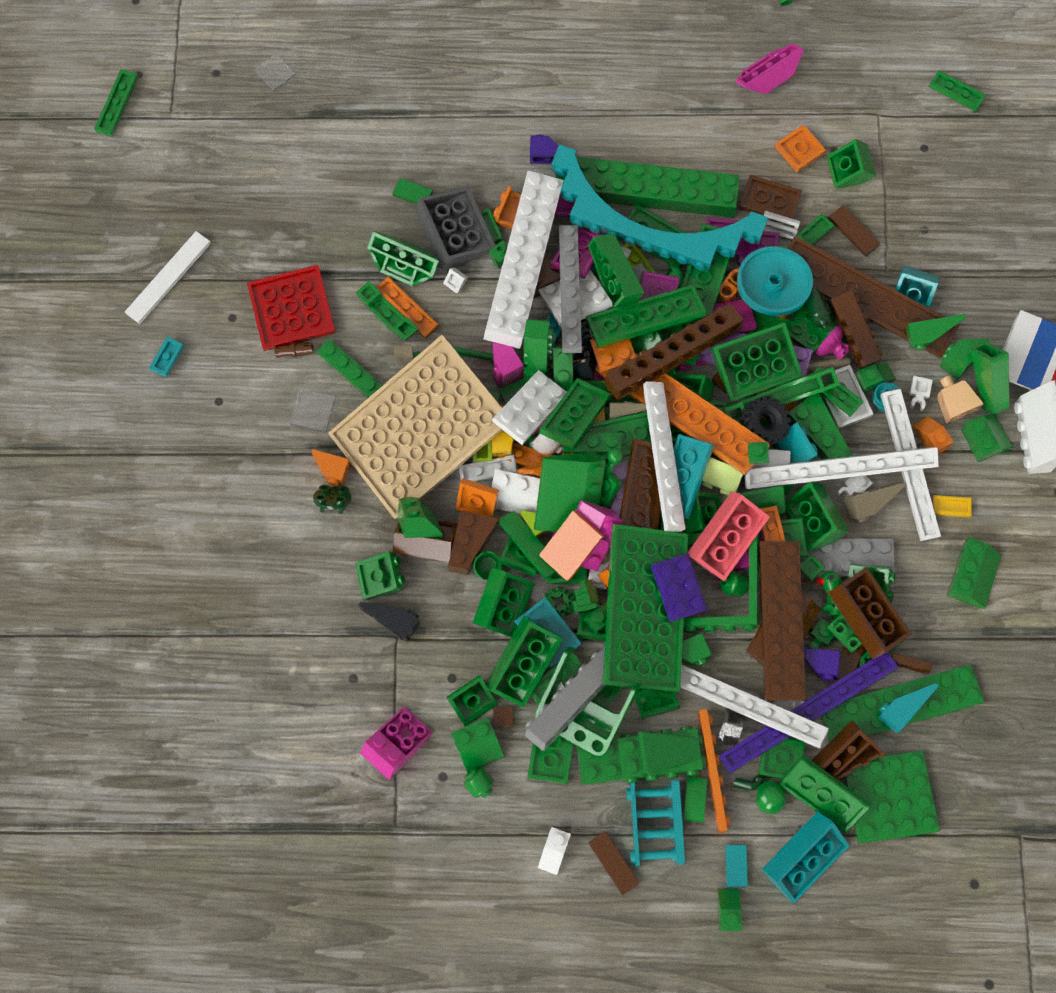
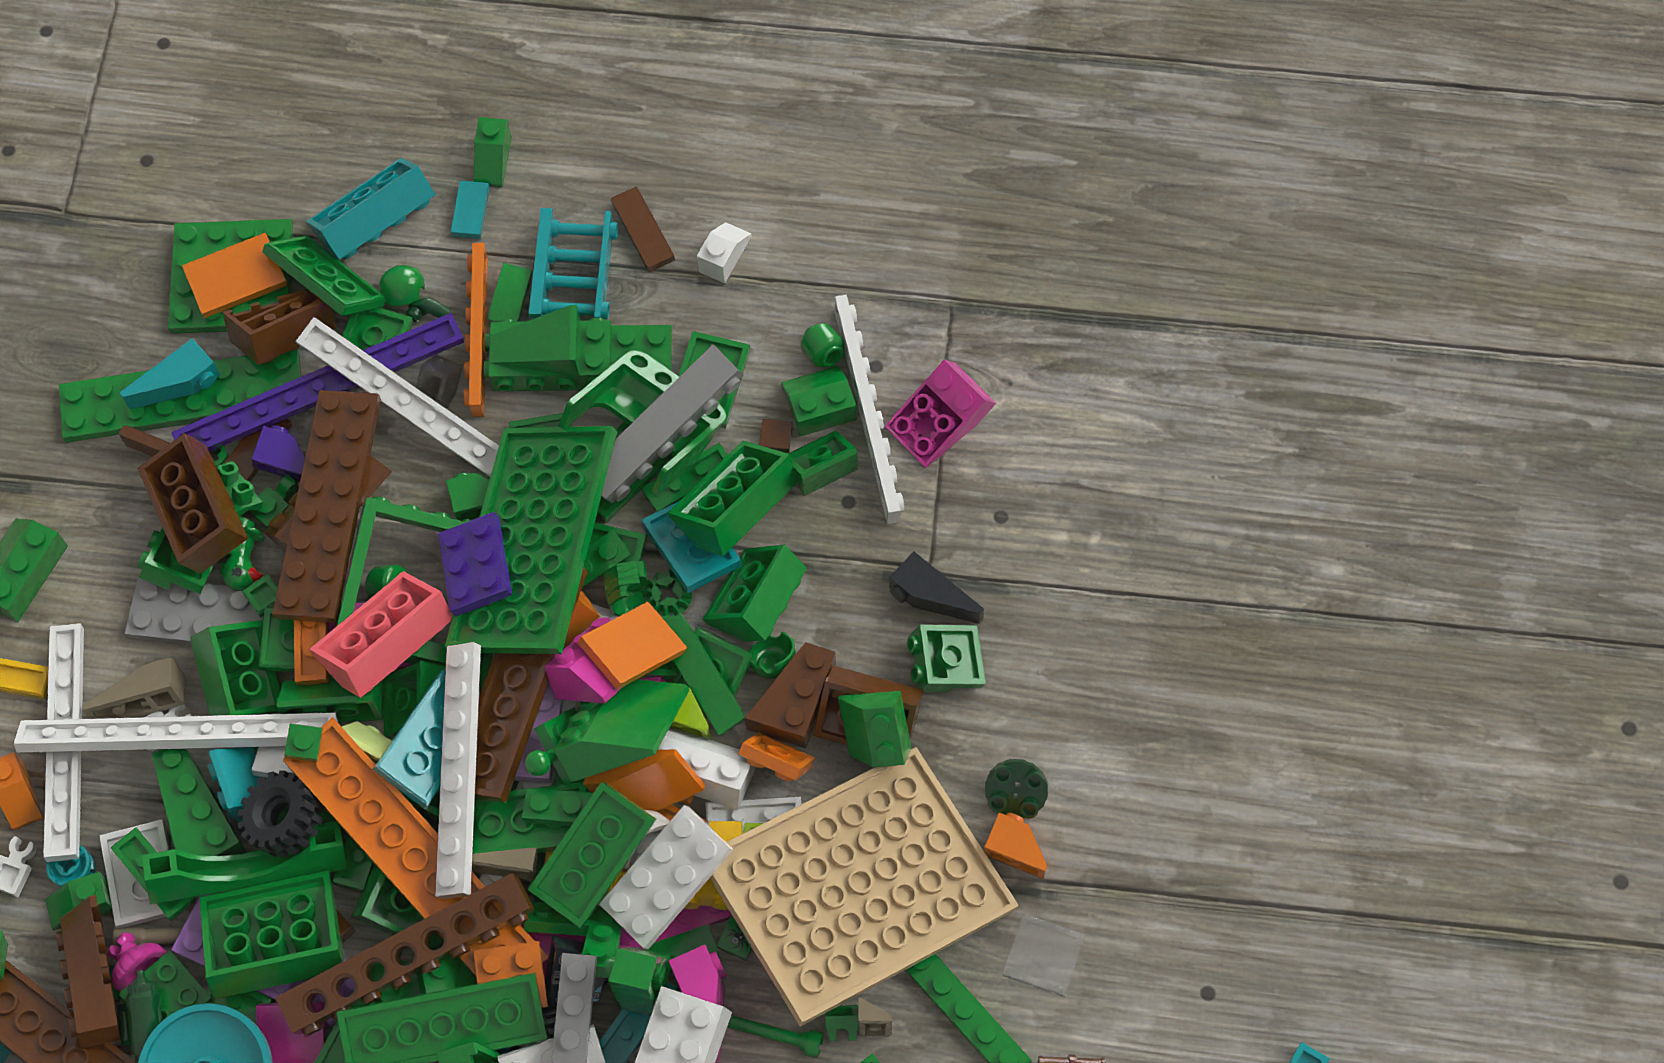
camera: 175 degrees left, 5 degrees down
none -> orange tile [182,233,287,318]
none -> white plate [834,294,904,524]

